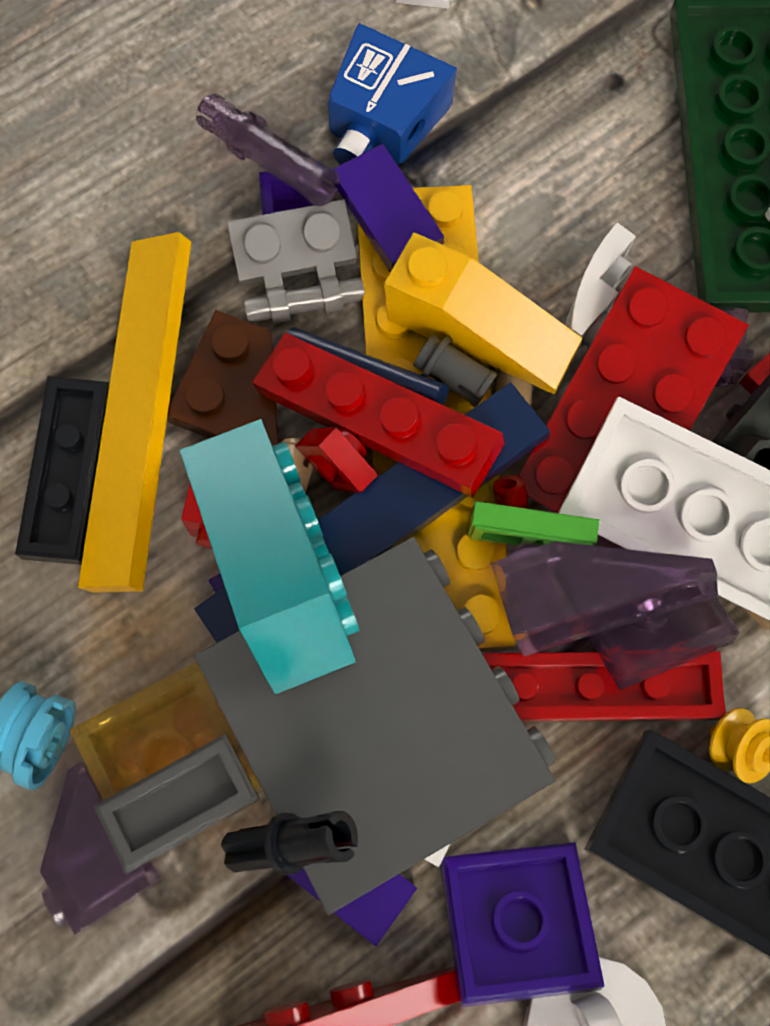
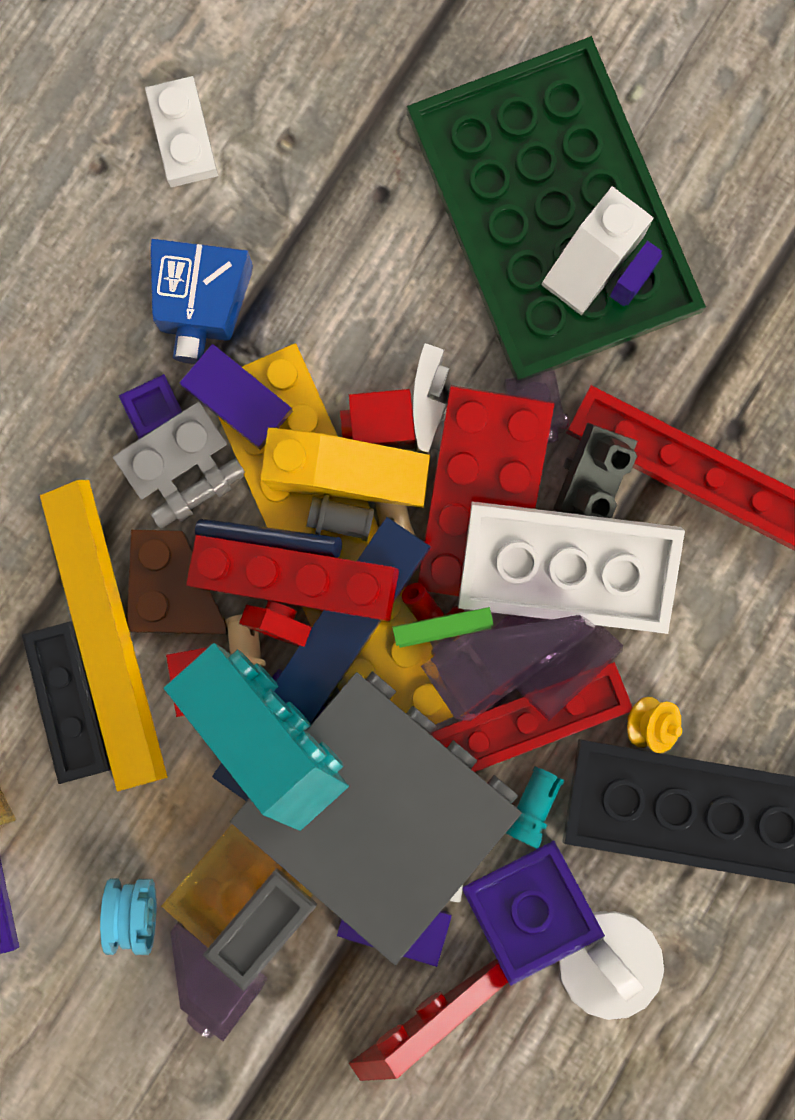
camera: 15 degrees left, 10 degrees up
clear purple pin [196,93,340,206] -> none
black axle [221,811,358,875] -> none
none -> red brick [340,389,415,450]
none -> teal pin [505,766,565,849]

